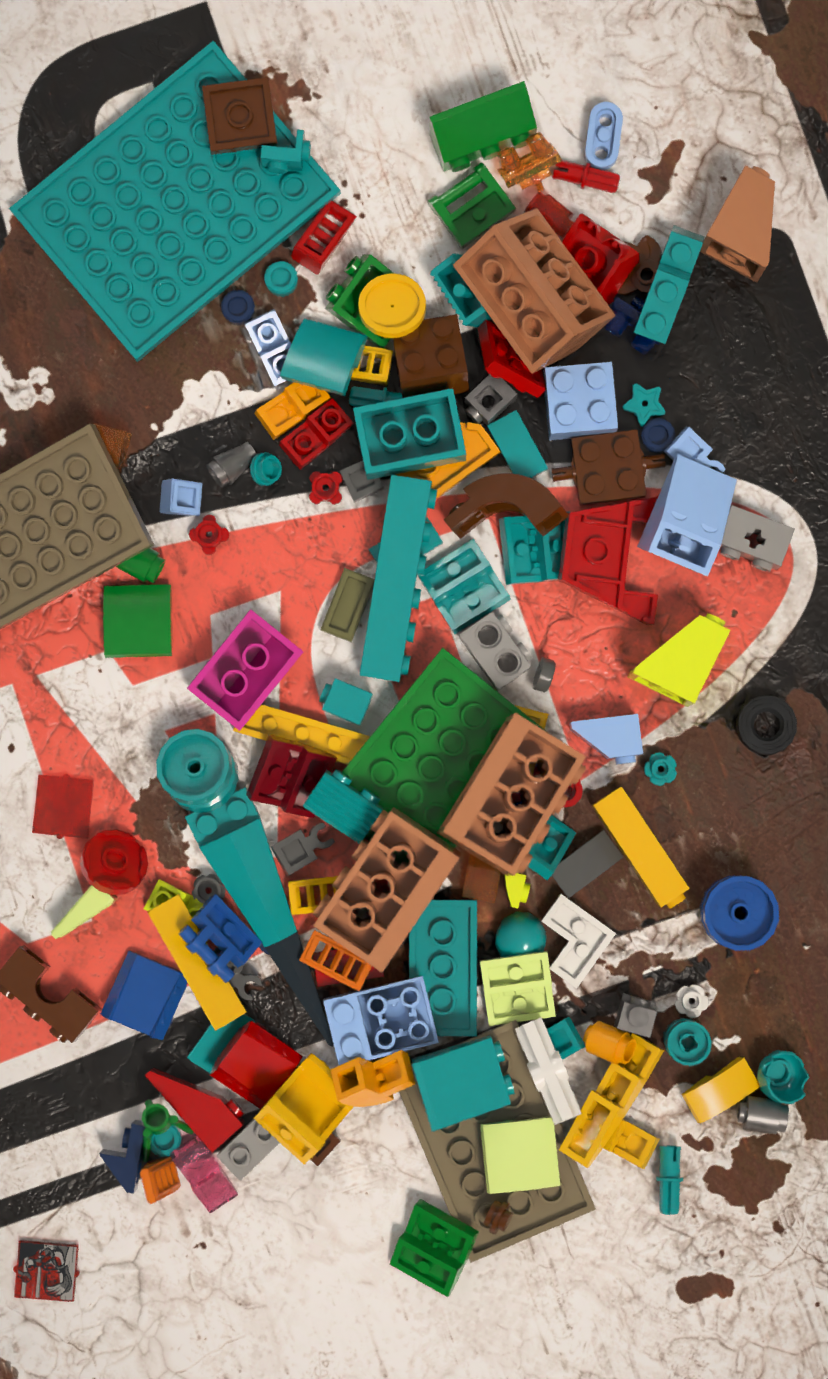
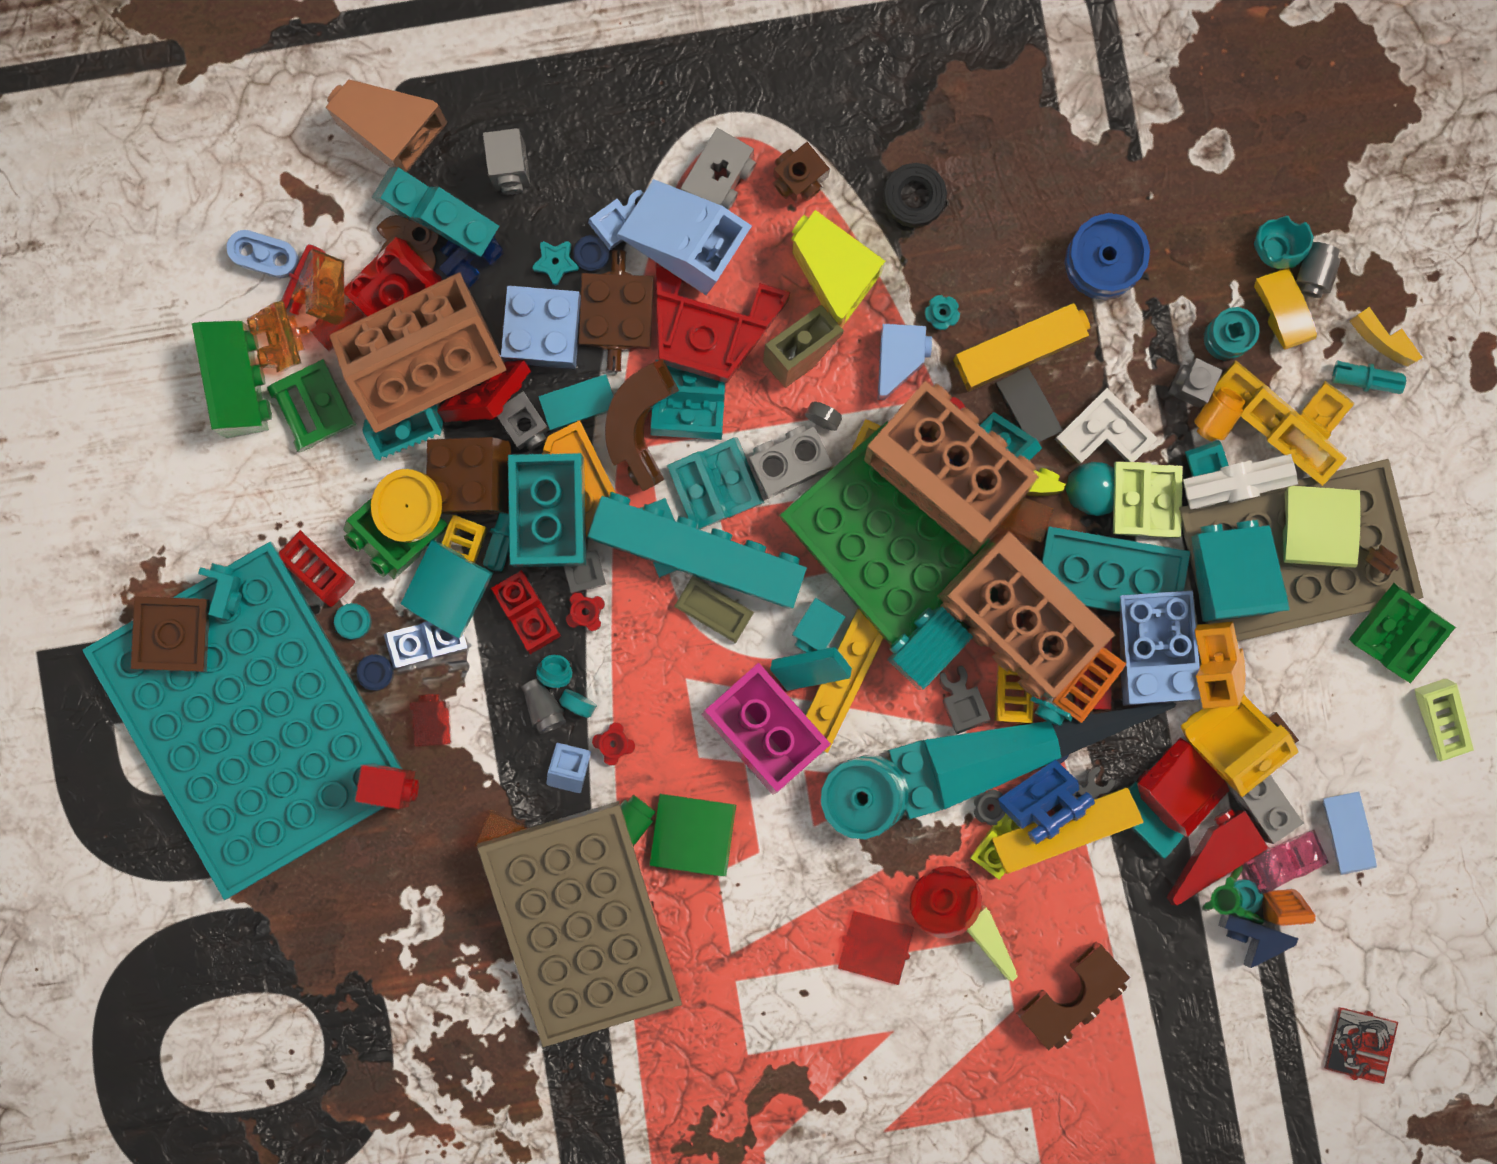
camera: 85 degrees left, 0 degrees up
blue slope [100,951,188,1040] -> none
dark red slope [246,735,337,818] -> none
light orange slope [254,382,331,440] -> none
white plate [675,984,709,1018] -> none
none -> clear orange slope [292,249,345,325]
none -> red brick [355,764,420,809]
none -> clear red bracket [410,694,452,746]
none -> light grey brick [483,128,531,195]
none -> teal tile [559,689,597,718]
none -> olive slope [763,305,844,388]
none -> teal tile [770,647,852,691]
none -> reddish brown brick [773,142,830,203]
none -> teal plate [1030,697,1072,726]
none -> light blue slope [1323,791,1377,875]
none -> yellow slope [1349,307,1423,367]
none -> yellowish green slope [1414,679,1474,762]

